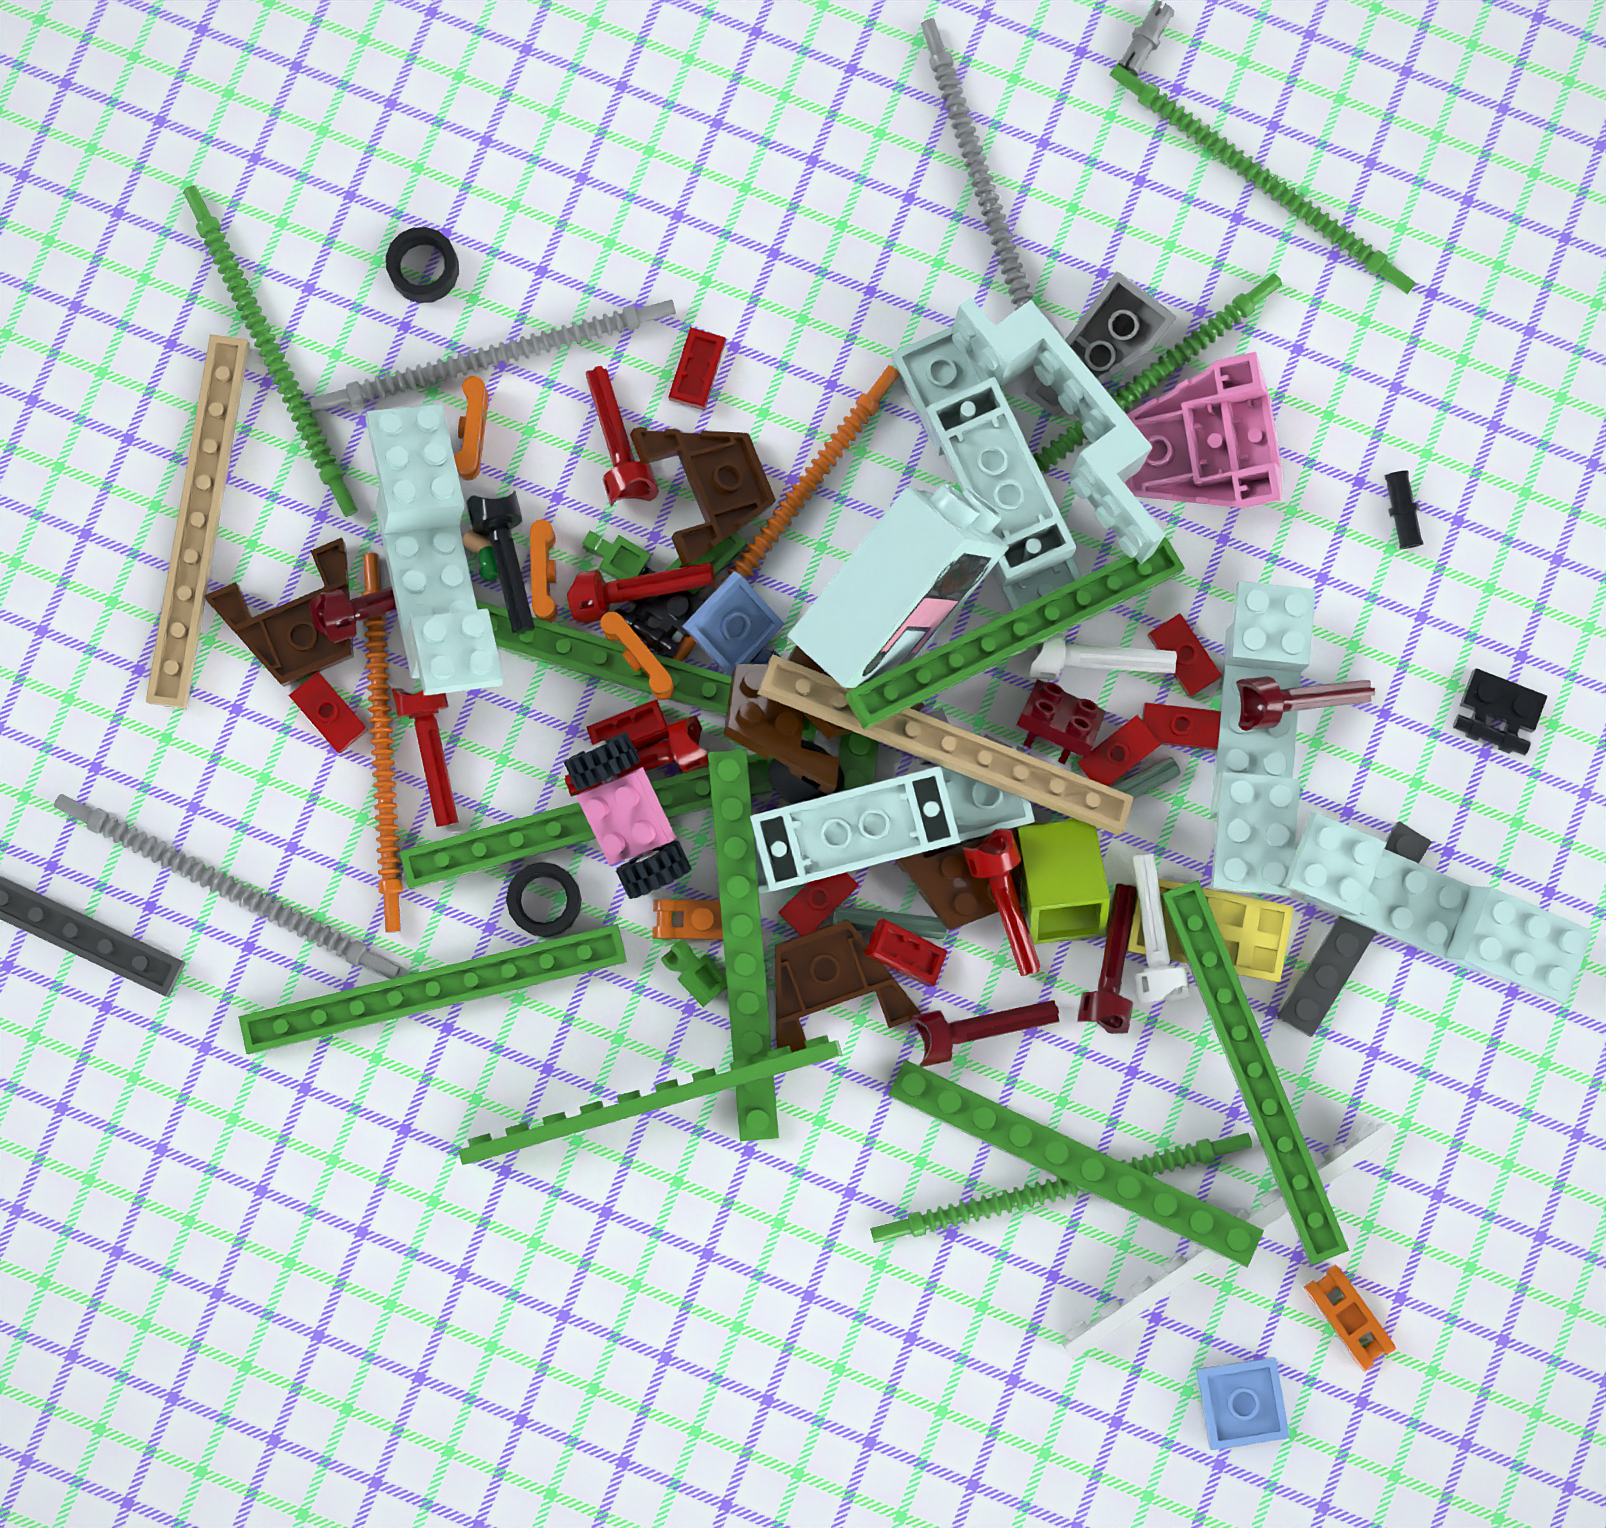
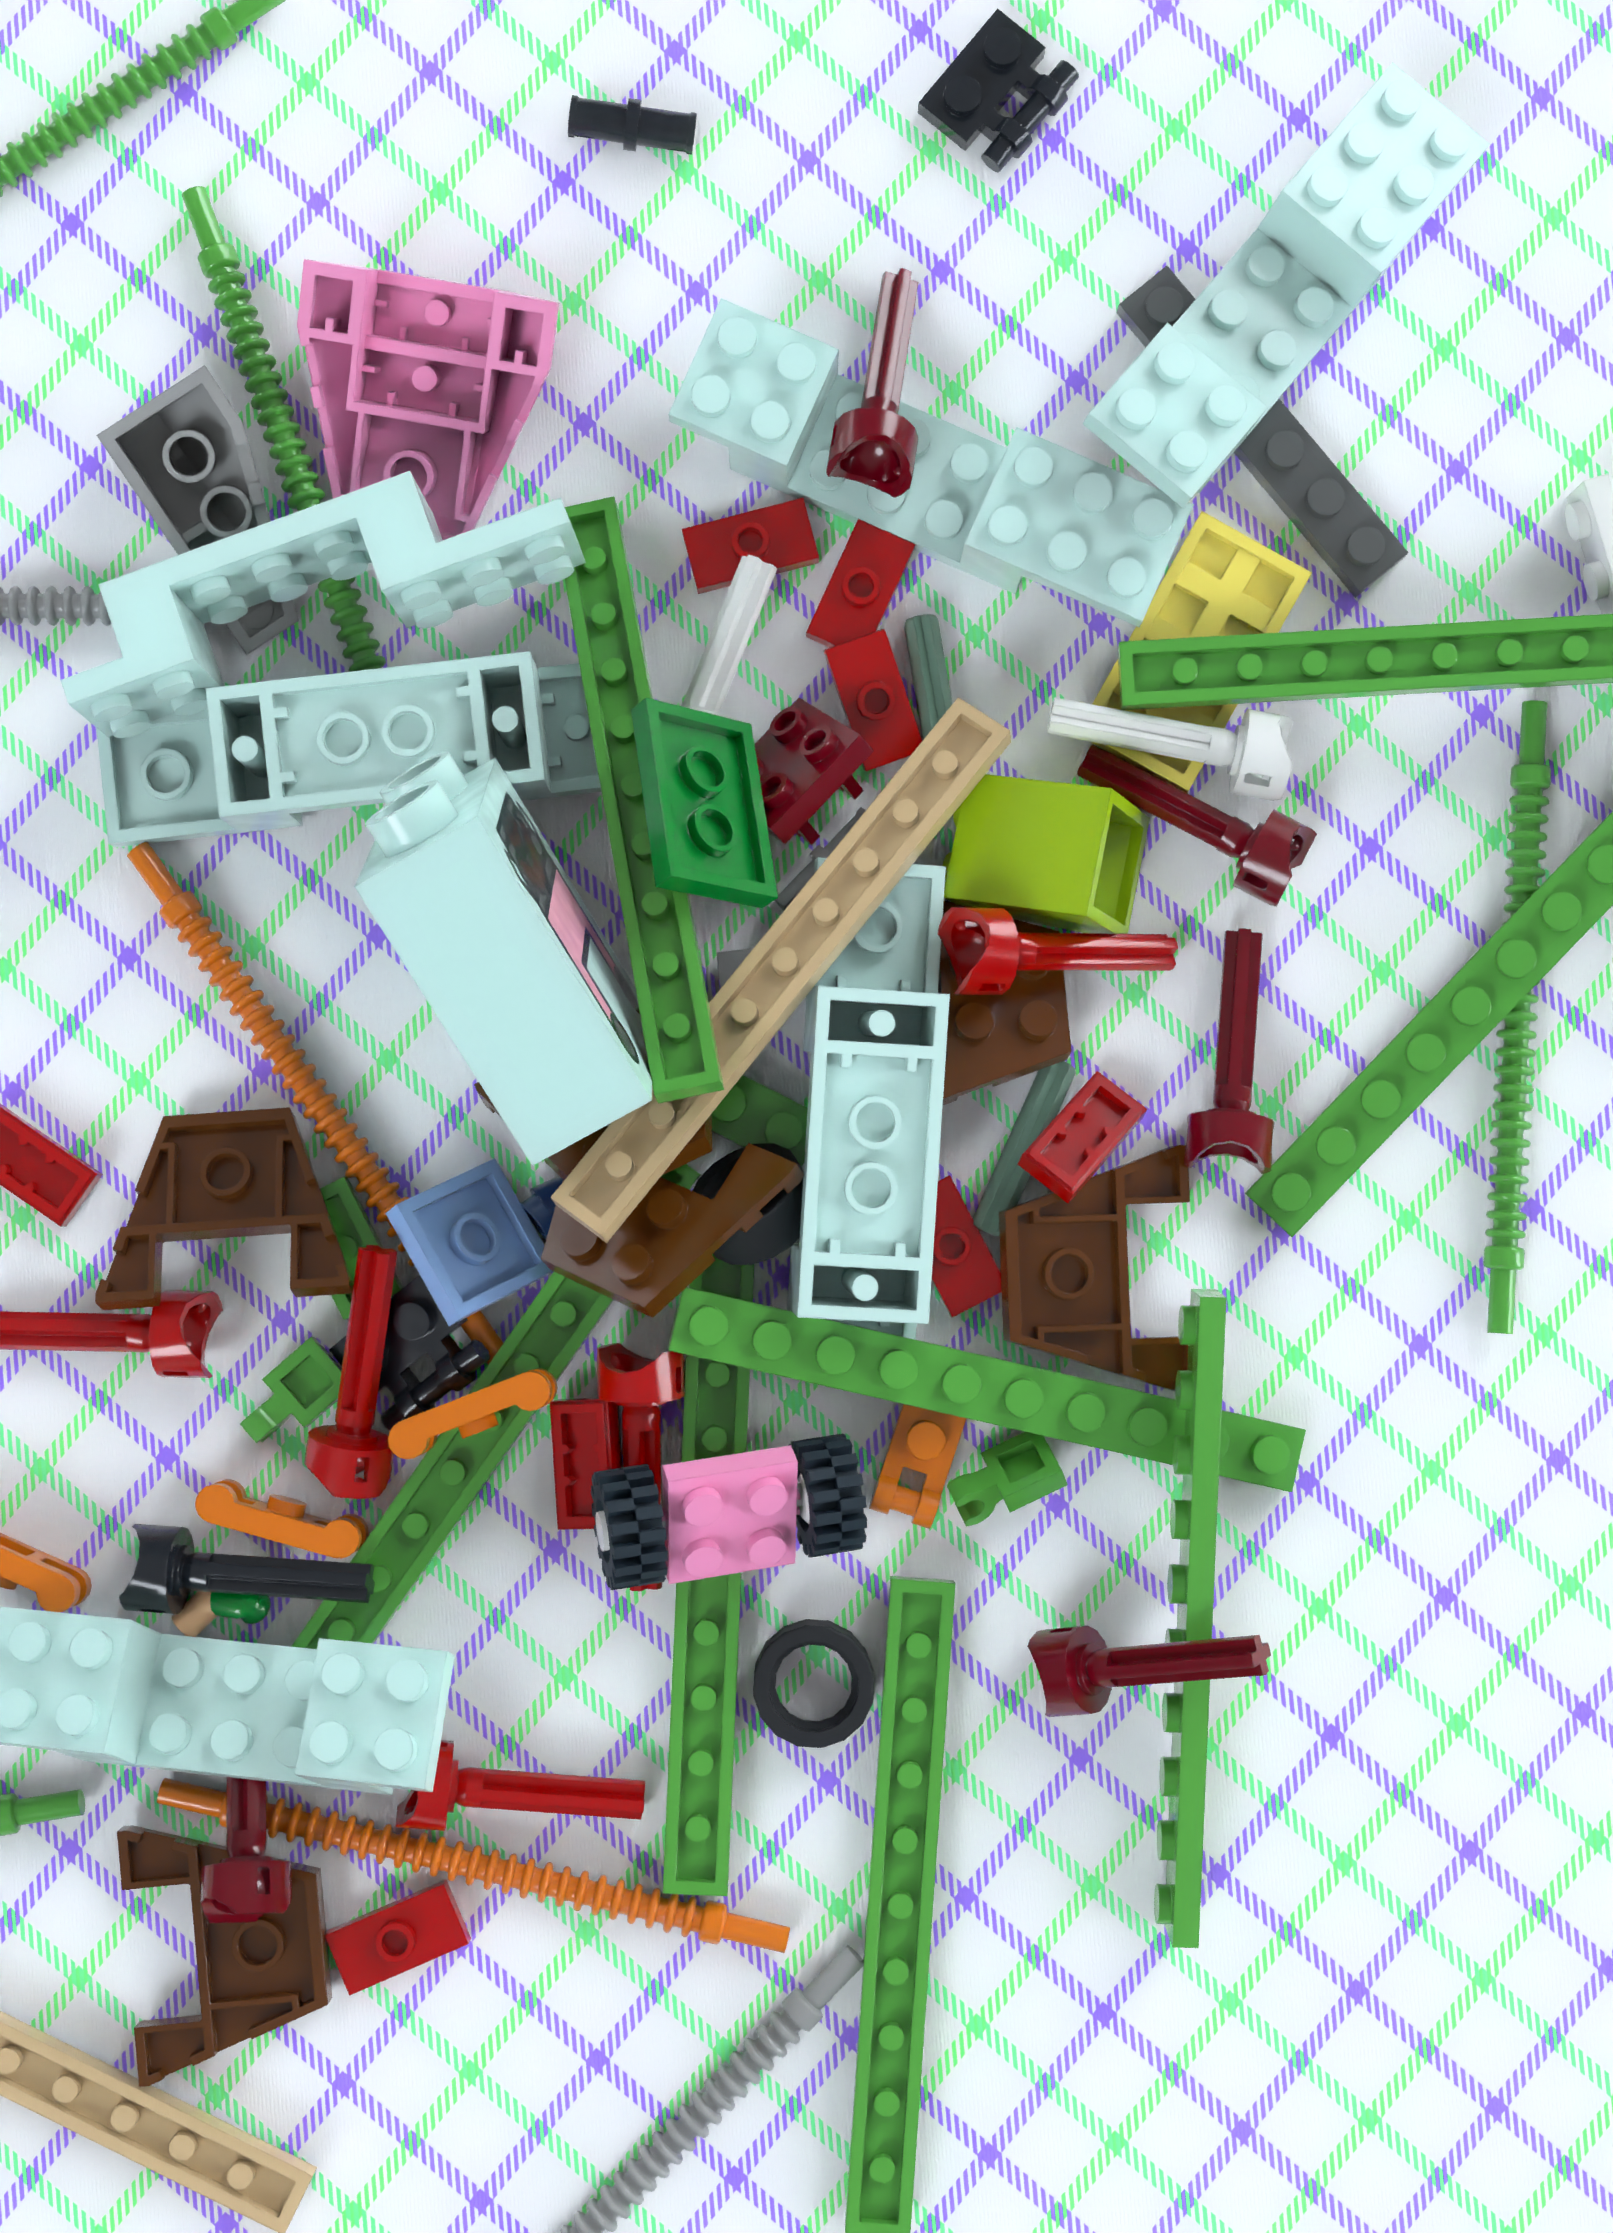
camera: 75 degrees left, 5 degrees up
none -> green plate [631,698,778,909]
none -> dark red piece [1027,1625,1271,1717]

